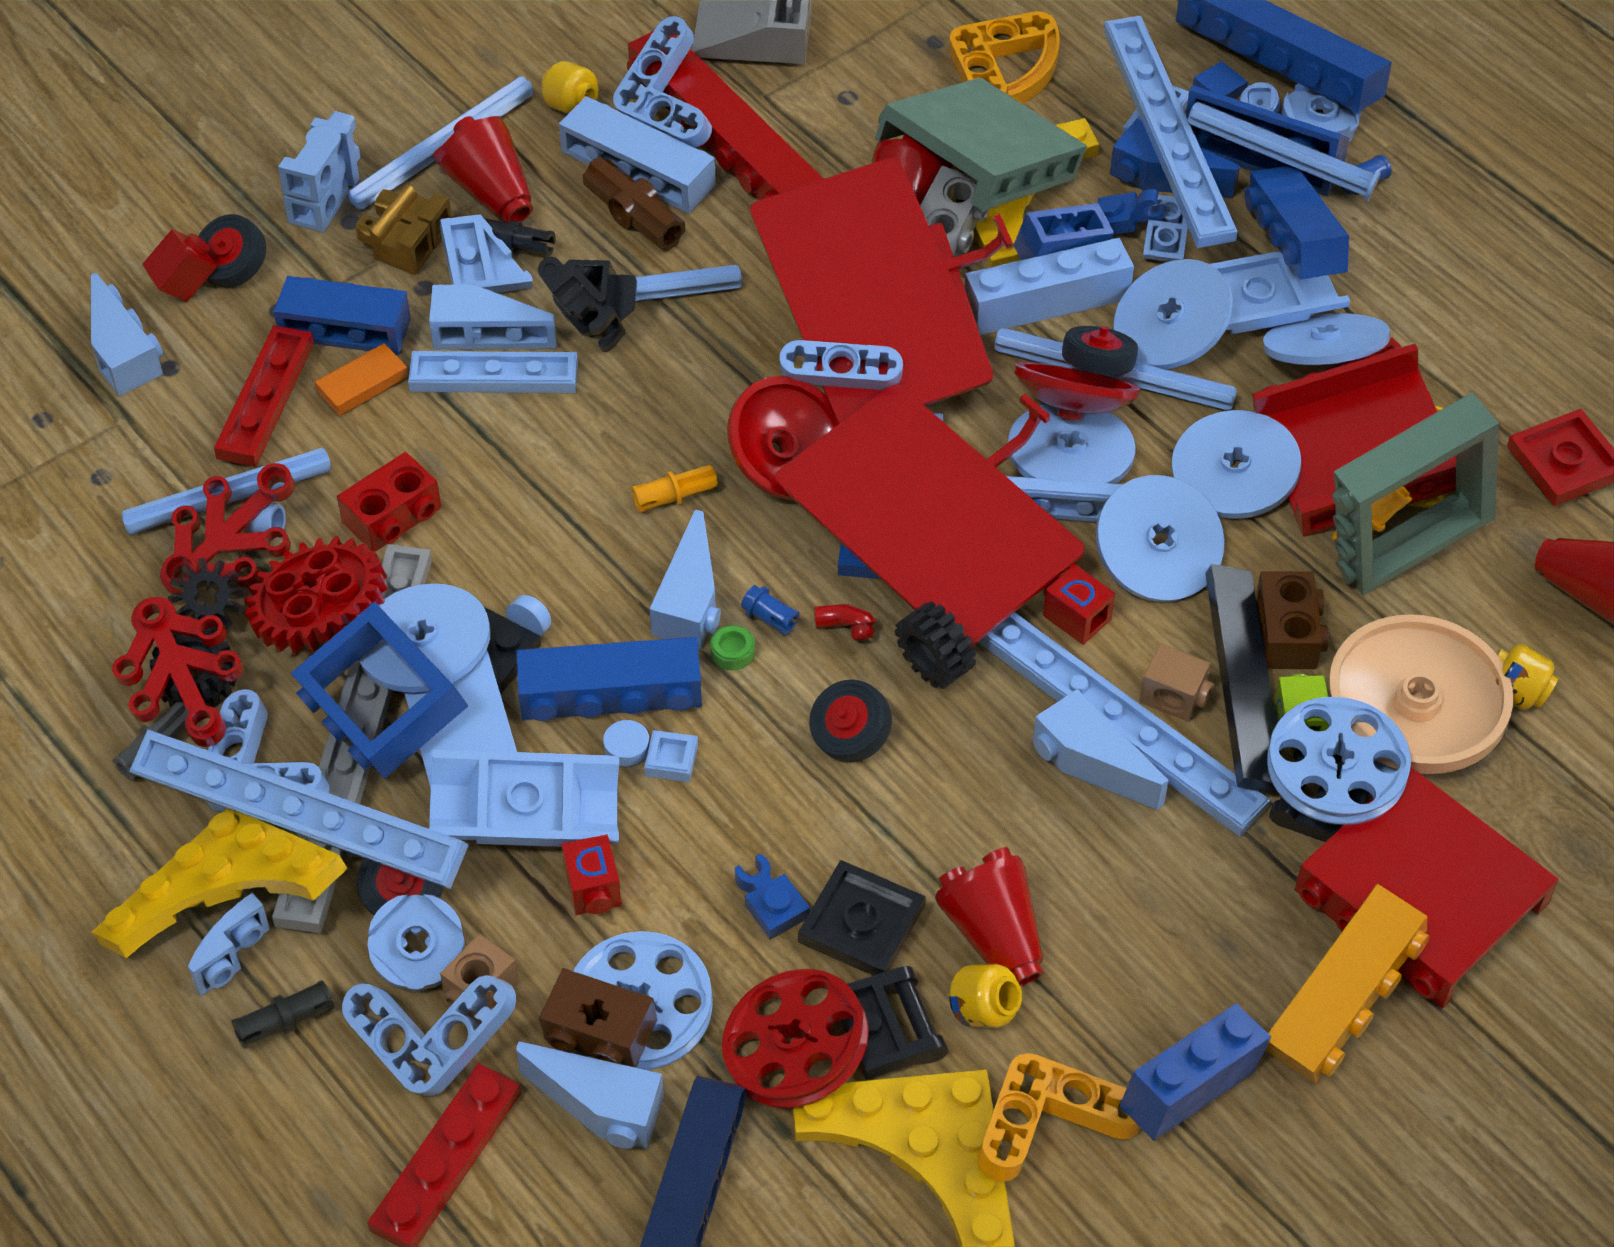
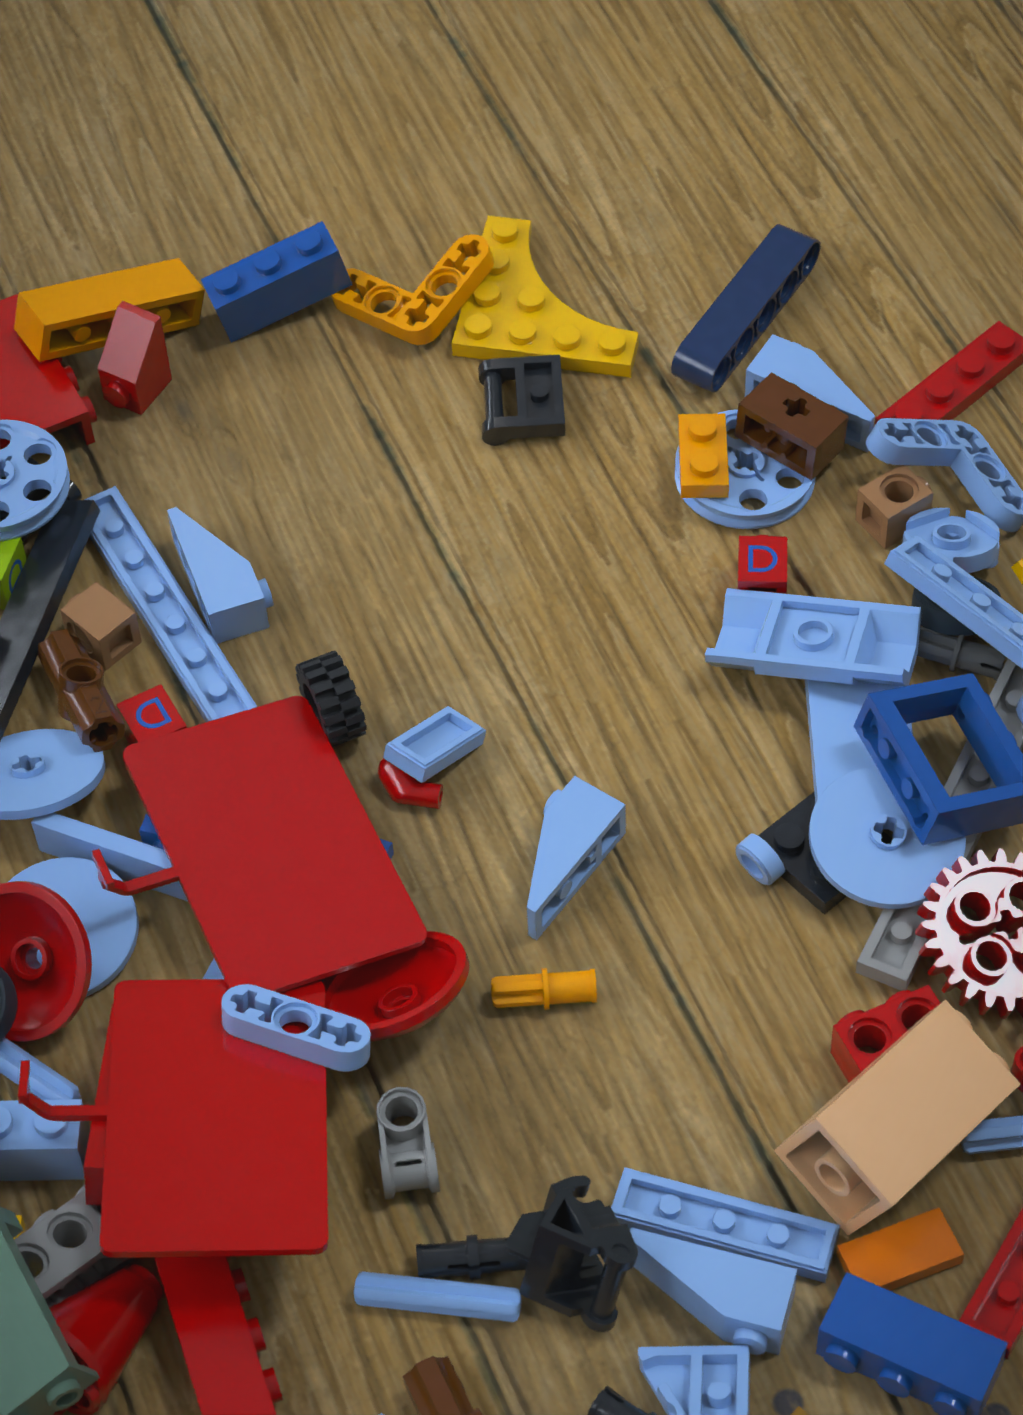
camera: 160 degrees left, 0 degrees up
blue brick [517,637,702,721] -> none
light blue tile [603,720,650,767] -> none
light blue tile [644,730,698,783] -> none
bright green tile [710,625,755,670] -> none
red wedge [722,969,869,1108] -> none
blue plate [735,854,810,940] -> none
blue pin [741,585,800,636] -> none
black plate [798,860,926,975] -> none
black wheel [809,679,892,762] -> none
red cone [935,847,1044,987] -> none
yellow head [949,964,1022,1028] -> none
none -> reddish brown piece [38,629,125,752]
none -> red slope [98,301,172,415]
none -> light grey piece [377,1087,440,1200]
none -> light blue tile [383,706,486,783]
none -> black pin [416,1234,528,1280]
none -> light orange plate [678,413,729,498]
none -> light nougat slope [774,999,1020,1236]

